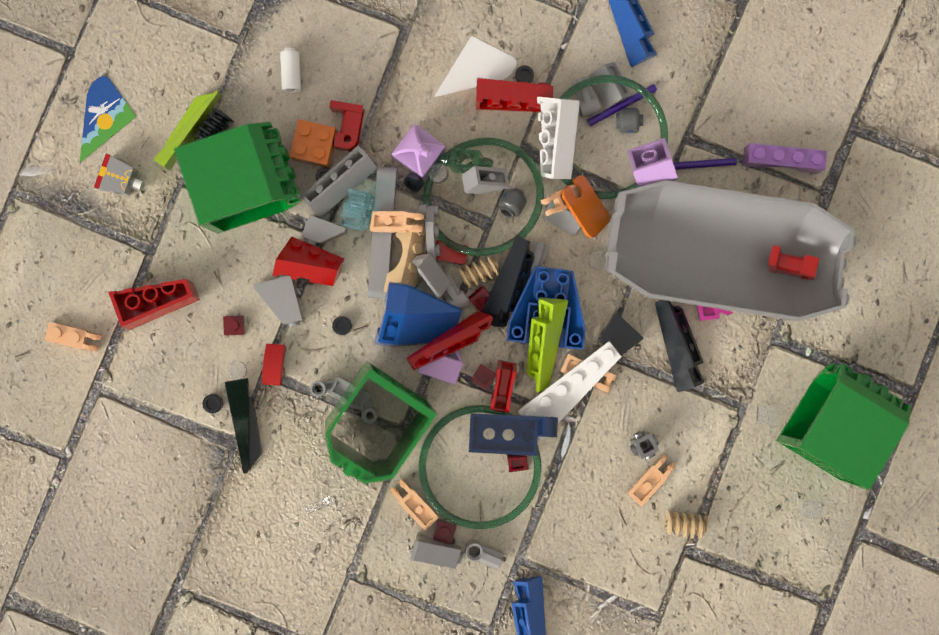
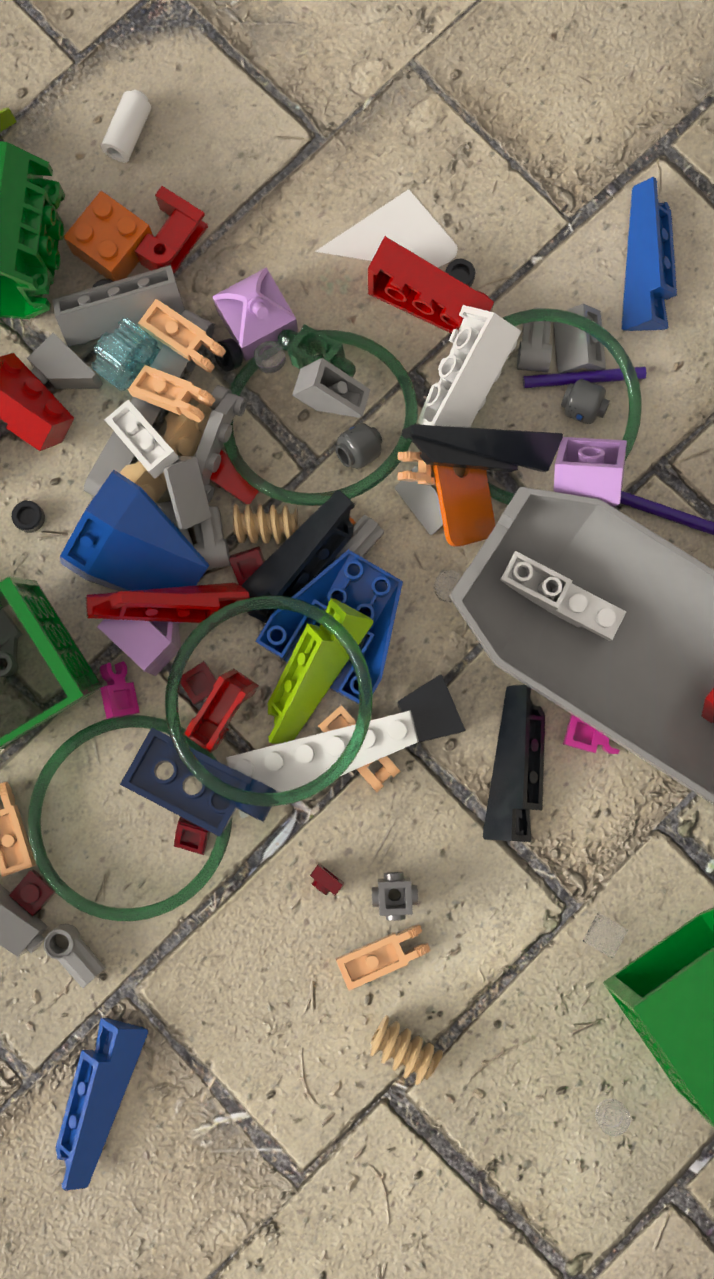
camera: 30 degrees right, 5 degrees down
none -> dark pink plate [100,661,140,719]
none -> white plate [104,400,179,479]
none -> light nougat hinge [138,299,226,373]
none -> clear green piece [165,596,373,807]
none -> dark red plate [310,863,344,896]
none -> black wedge [402,424,563,472]
none -> white slope [500,551,626,641]

